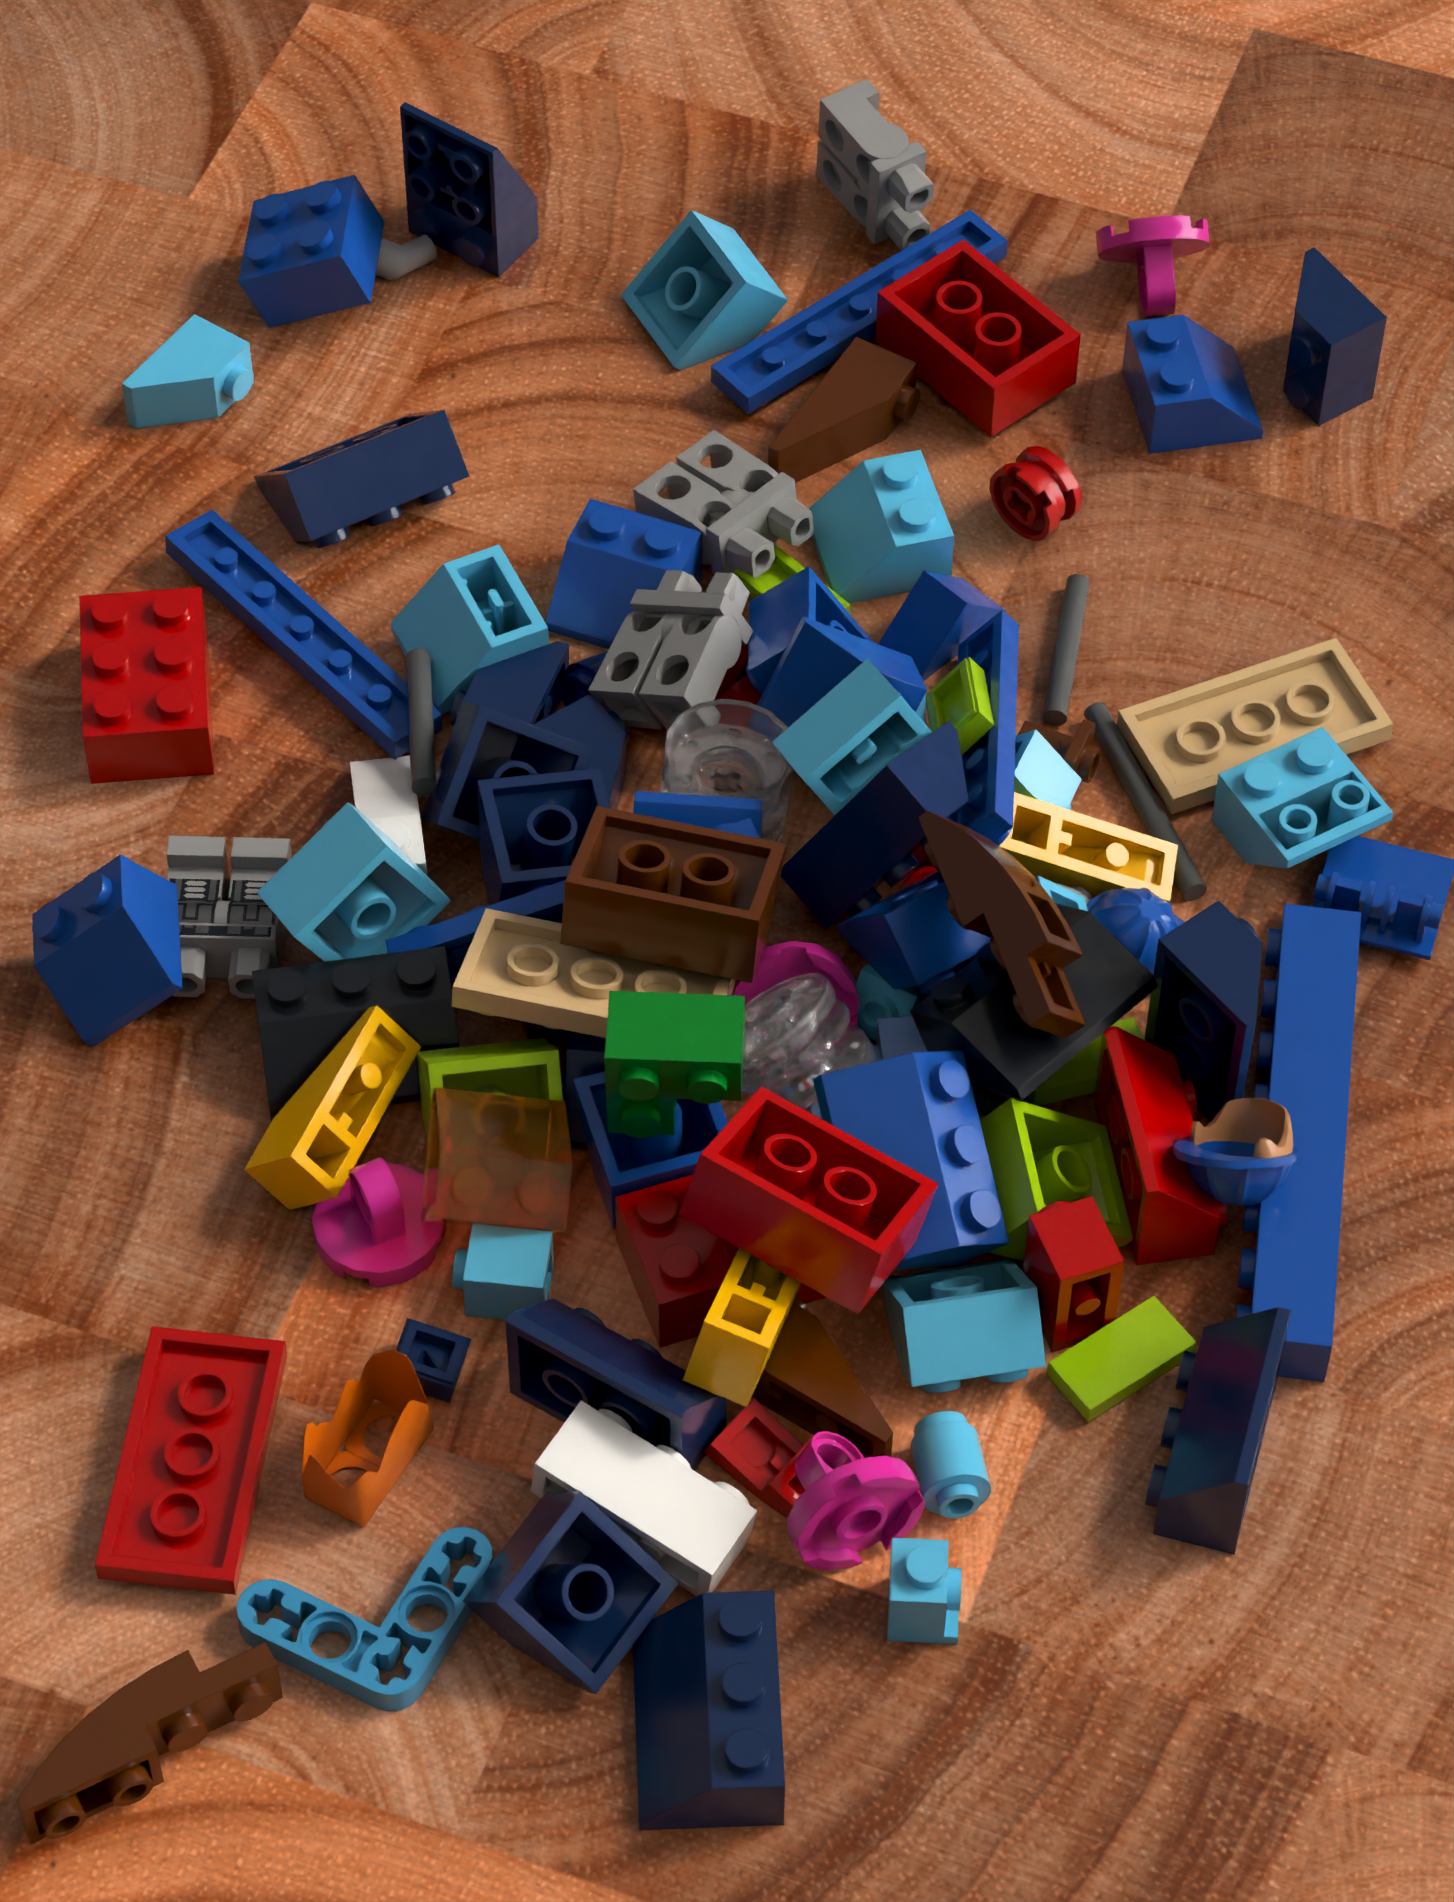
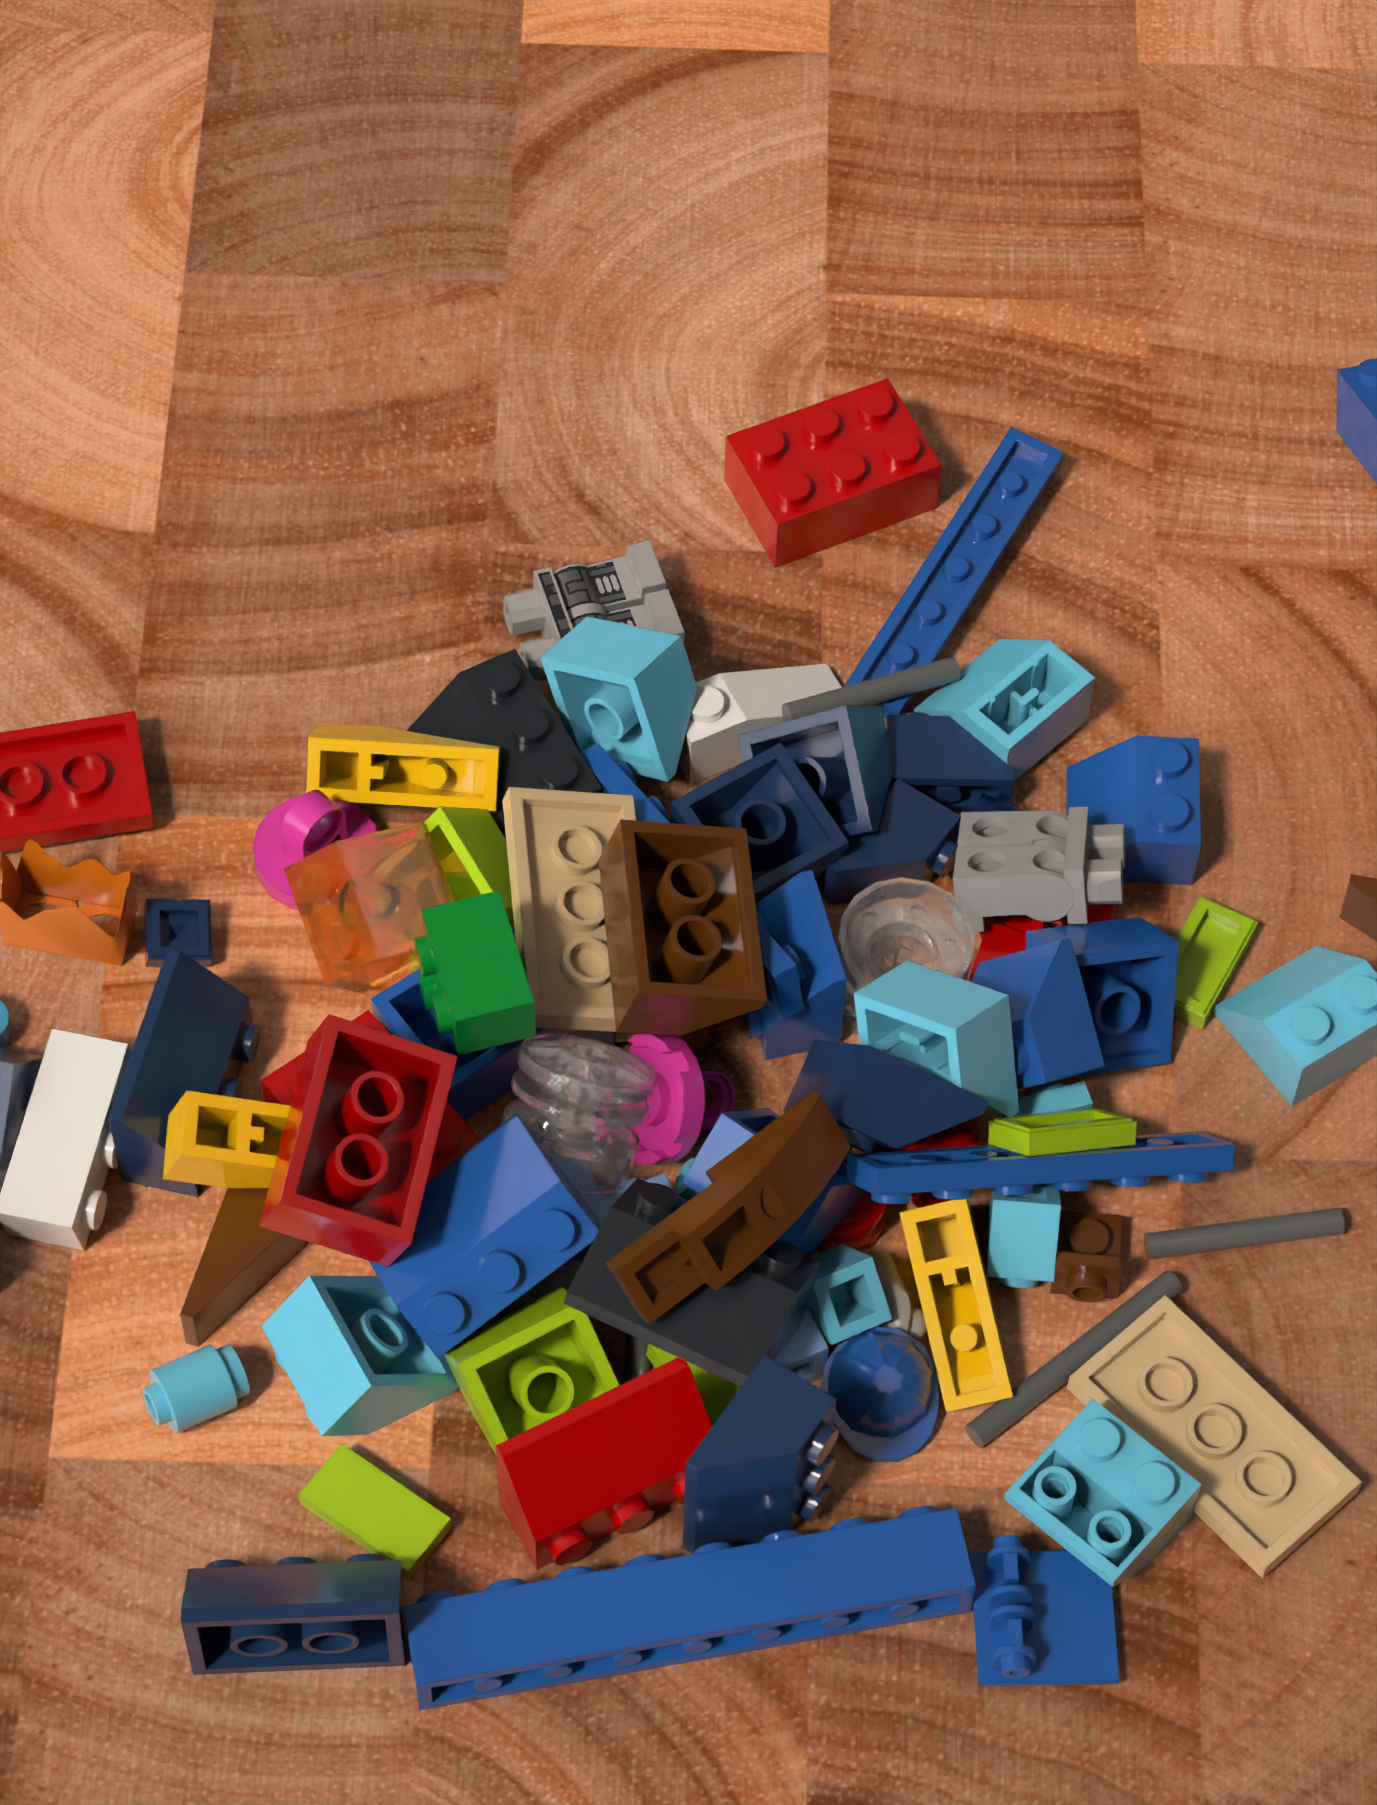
camera: 70 degrees right, 5 degrees up
blue slope [32,855,183,1047] -> none
medium azure slope [122,314,254,429] -> none
dark blue slope [254,410,470,548] -> none
medium azure brick [452,1223,554,1320] -> none
light grey hips [633,430,814,579] -> none
red slope [704,1398,834,1518] -> none
dark pink tile [787,1431,925,1571] -> none
blue slope [879,570,1006,681] -> none
medium azure brick [887,1538,962,1644] -> none
red brick [1023,1196,1124,1353] -> none
piece [1172,1098,1299,1207] -> none

